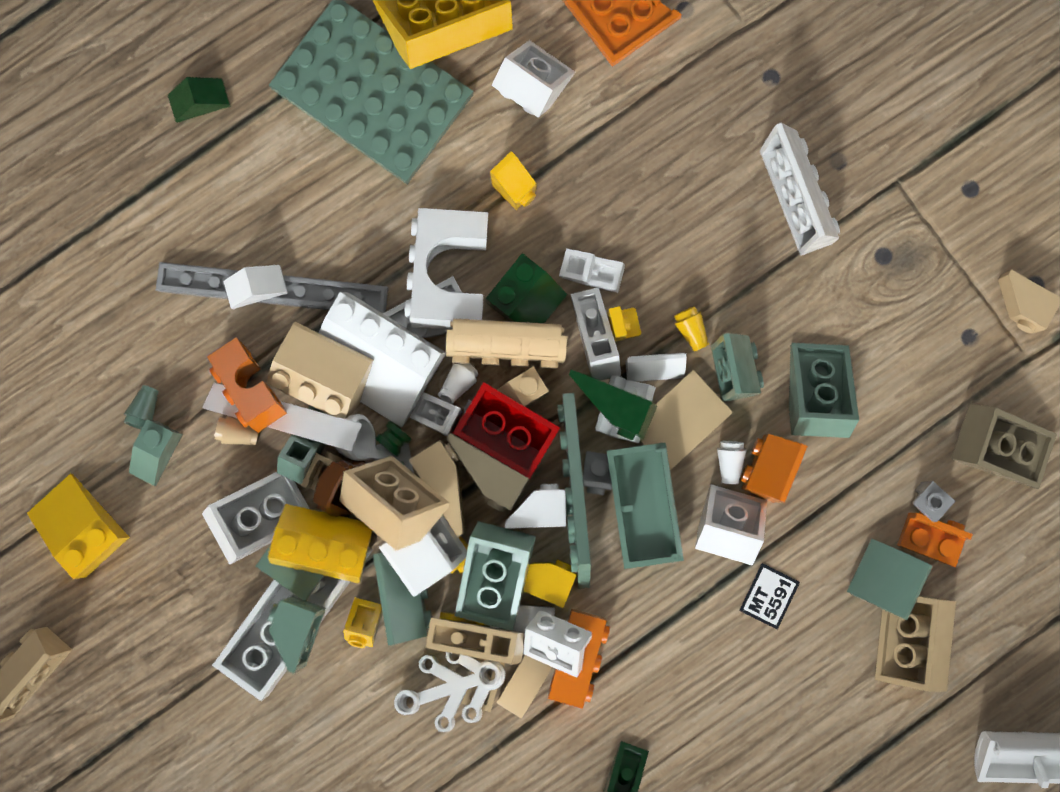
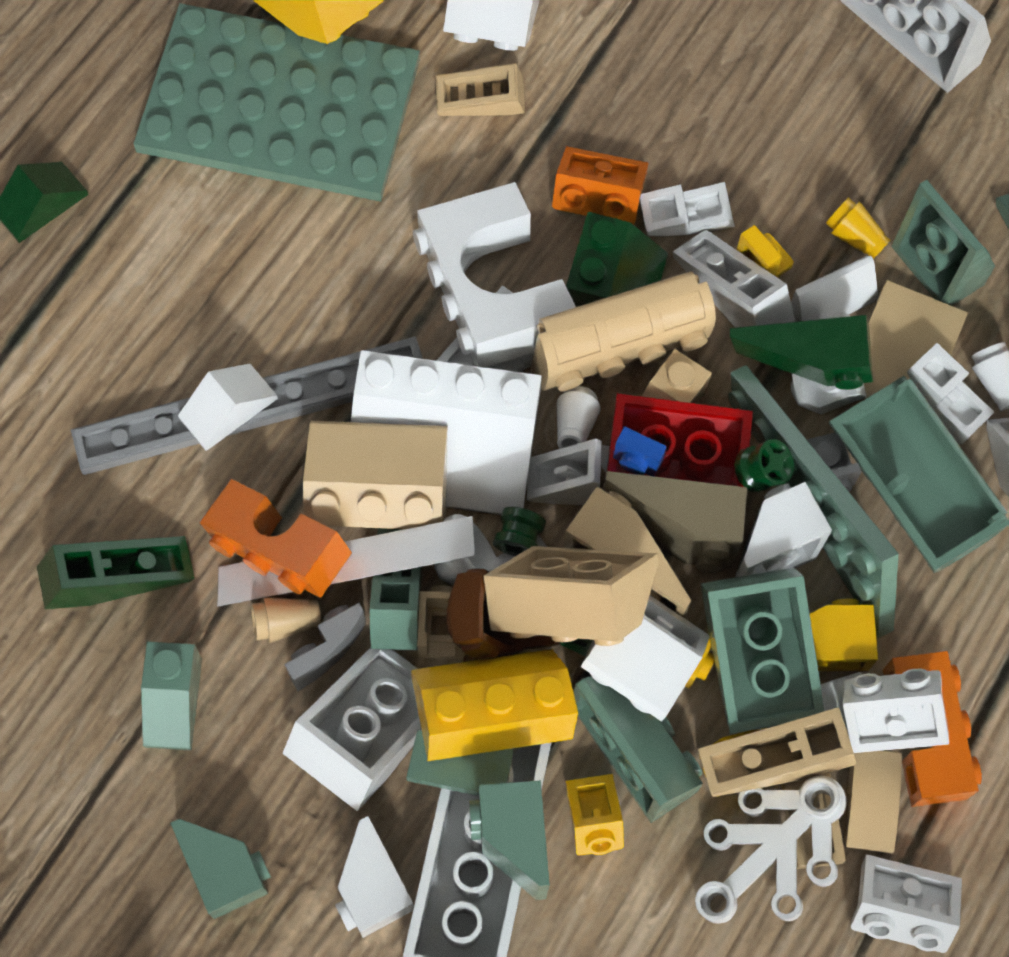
camera: 30 degrees left, 15 degrees down
yellow slope [27,473,130,579] -> none
sand green cone [124,385,159,430] -> none
yellow slope [490,151,536,210] -> none
none -> dark green slope [37,536,195,610]
none -> sand green slope [170,819,271,919]
none -> light grey slope [285,603,366,691]
none -> white slope [335,816,414,938]
none -> tan slope [436,63,525,116]
none -> orange bracket [552,146,649,225]
none -> blue plate [613,426,667,477]
none -> dark green wheel [734,439,794,492]
none -> white bracket [851,854,962,953]
none -> white slope [907,343,994,445]

